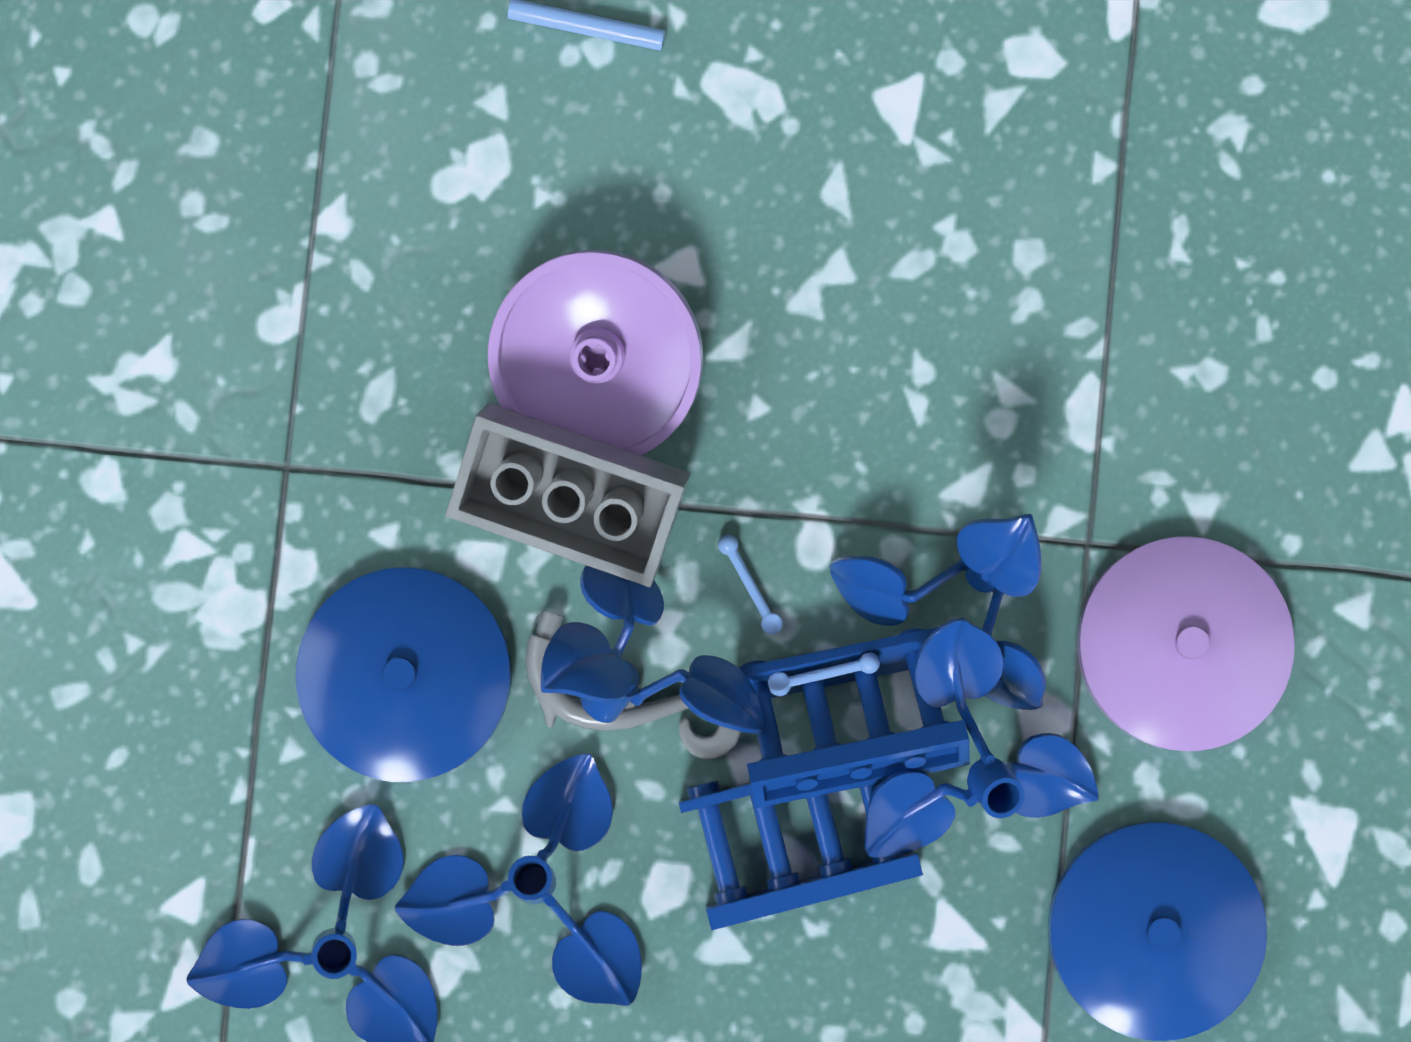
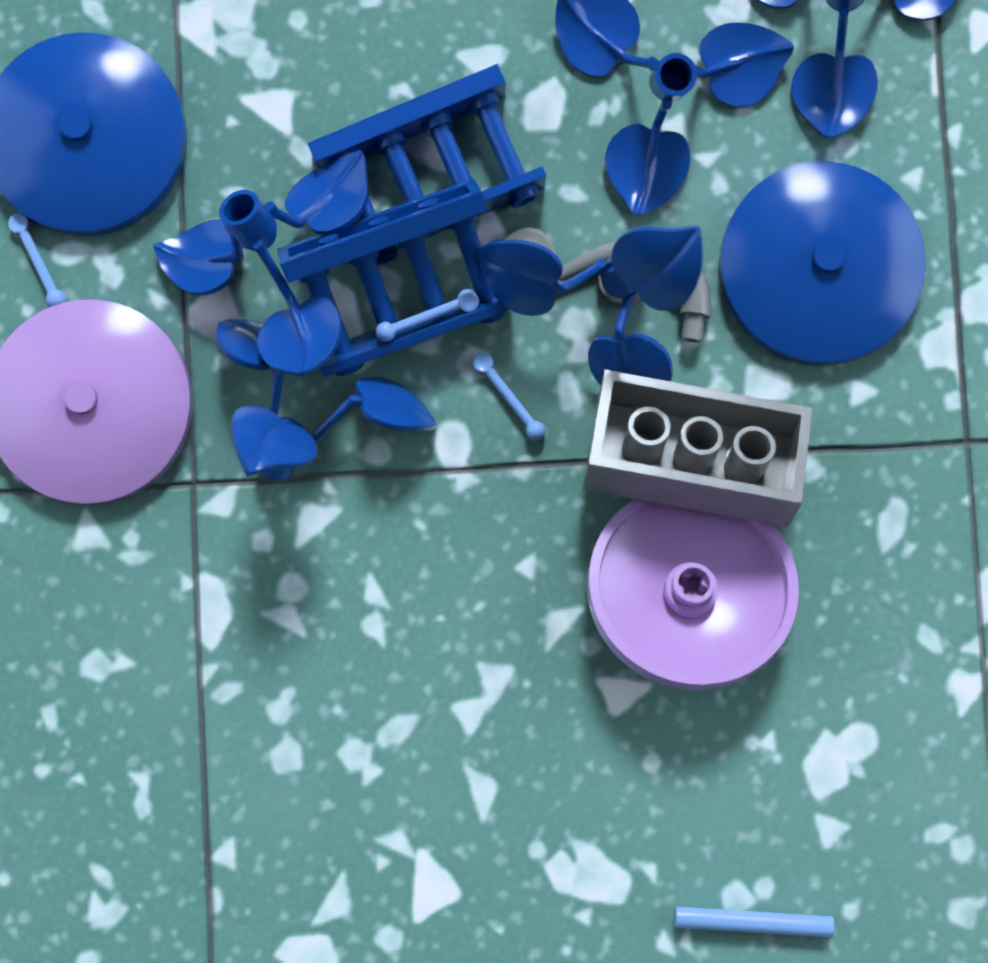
camera: 170 degrees right, 0 degrees up
none -> light blue hinge [8,213,66,307]

